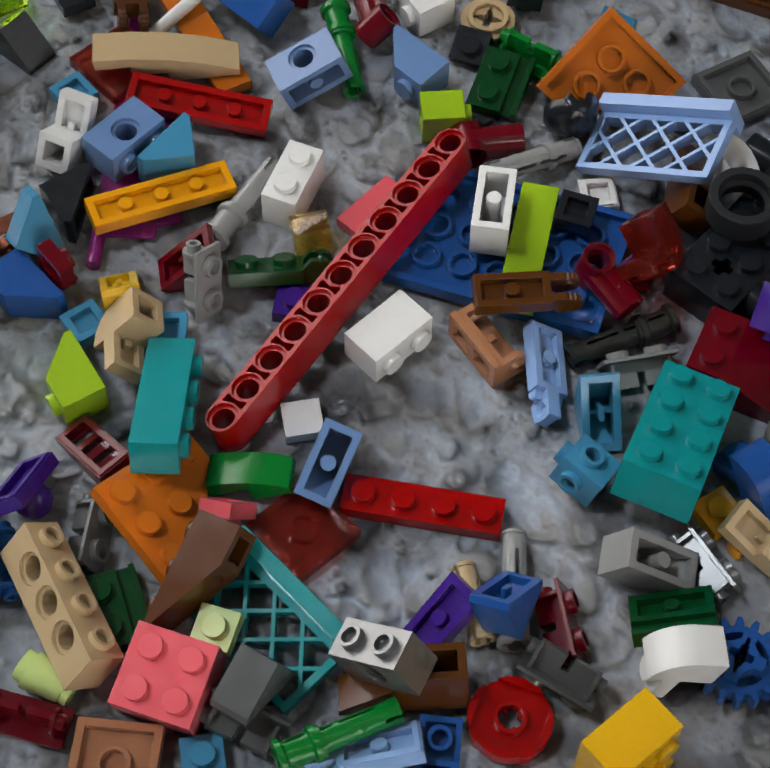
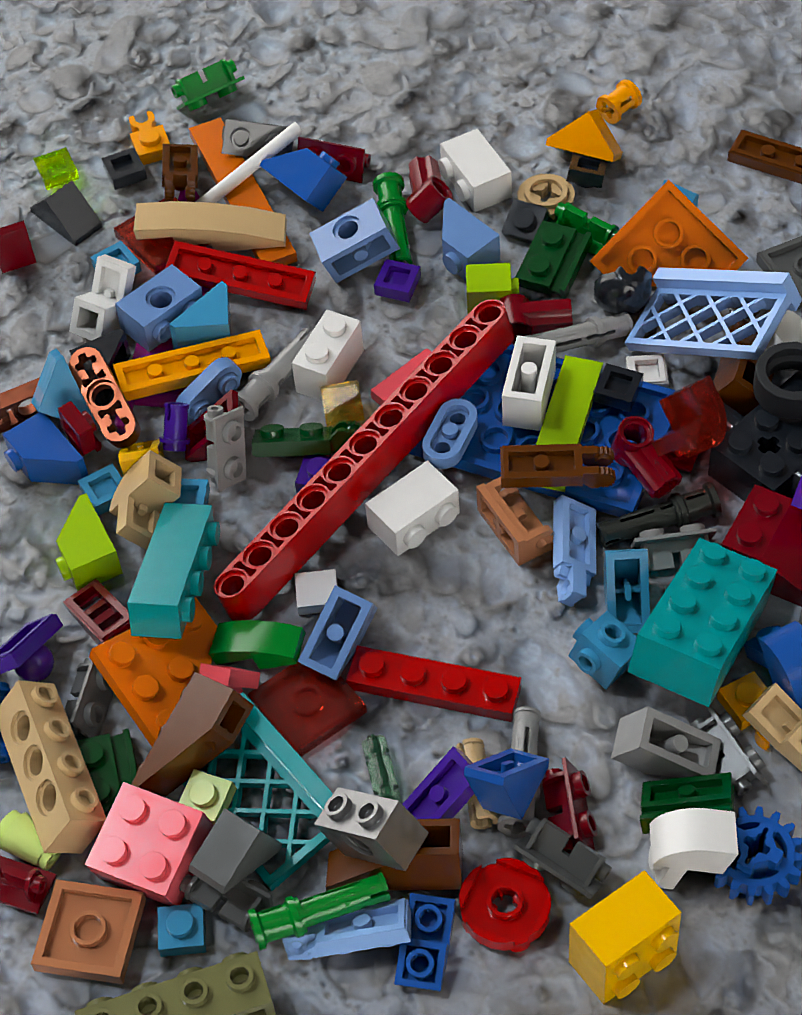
camera: 10 degrees right, 5 degrees down
none -> beam [69,347,141,448]
none -> dark purple pin [159,402,190,452]
none -> medium blue plate [176,357,242,424]
none -> clear green axle [361,734,403,804]
none -> dark purple plate [374,259,421,302]
none -> medium blue plate [422,399,478,469]

